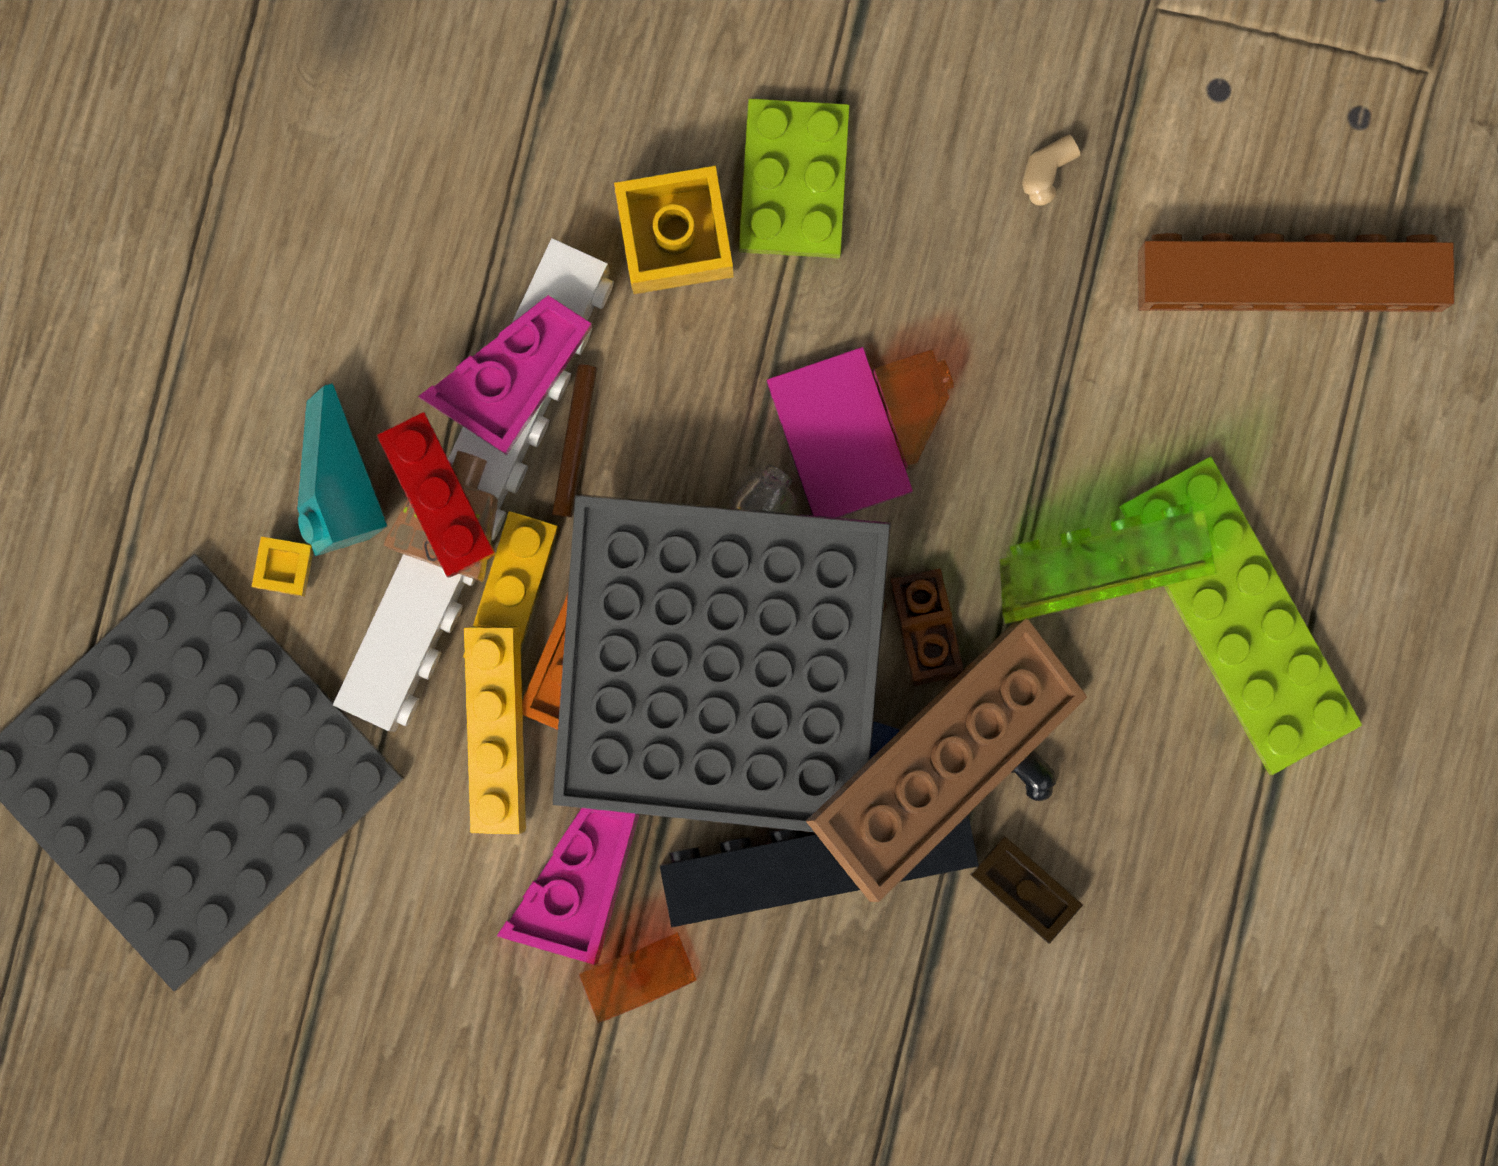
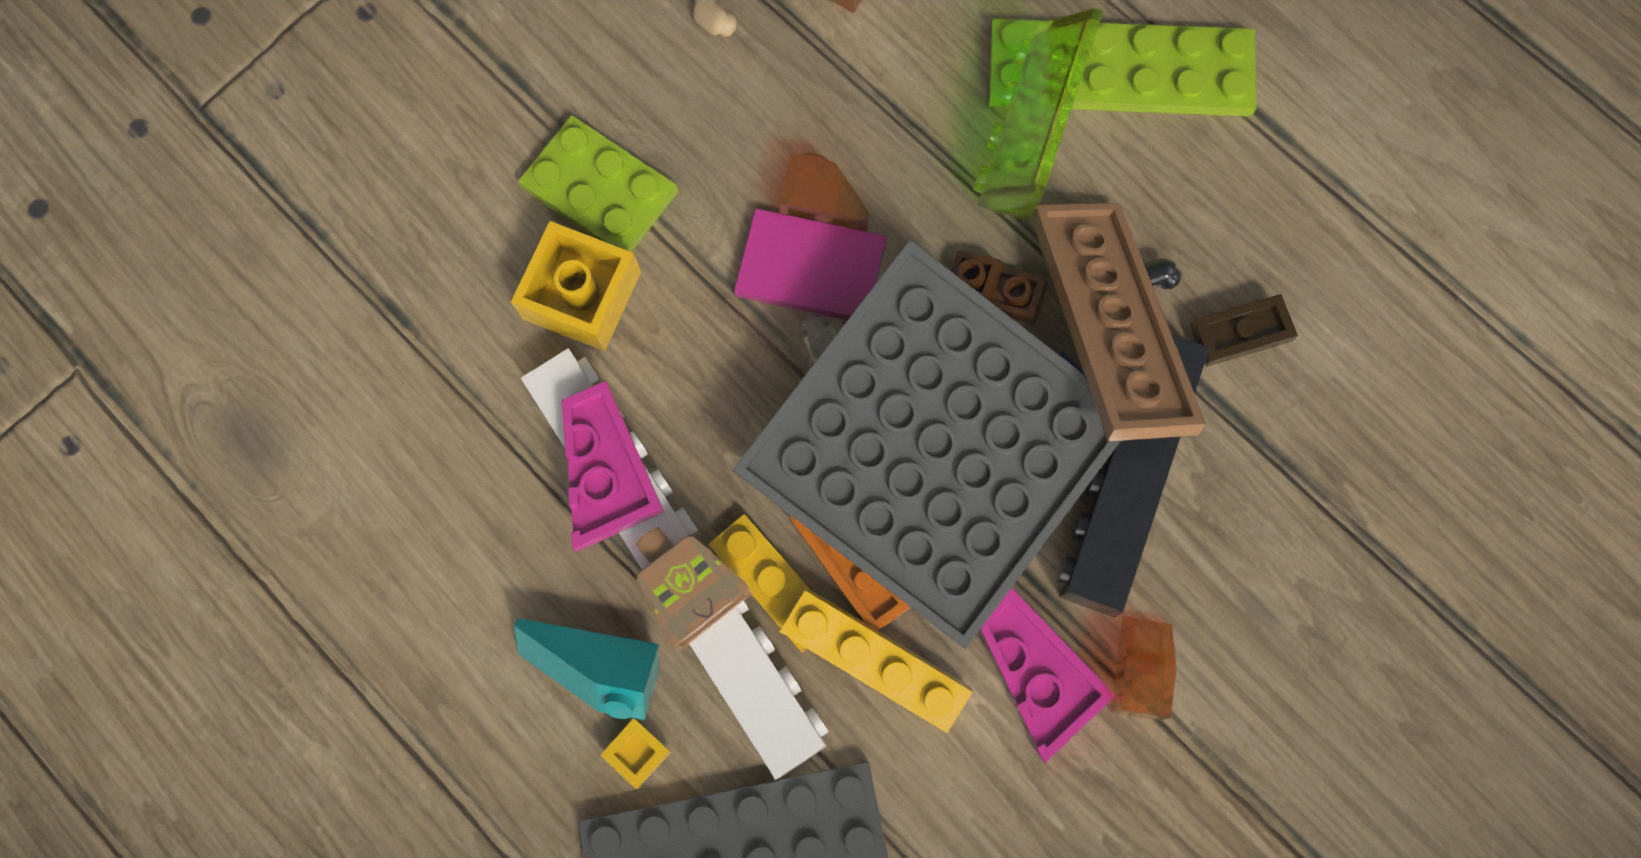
camera: 55 degrees left, 10 degrees down
red plate [377,412,496,578] -> none
reddish brown bar [552,364,597,518] -> none

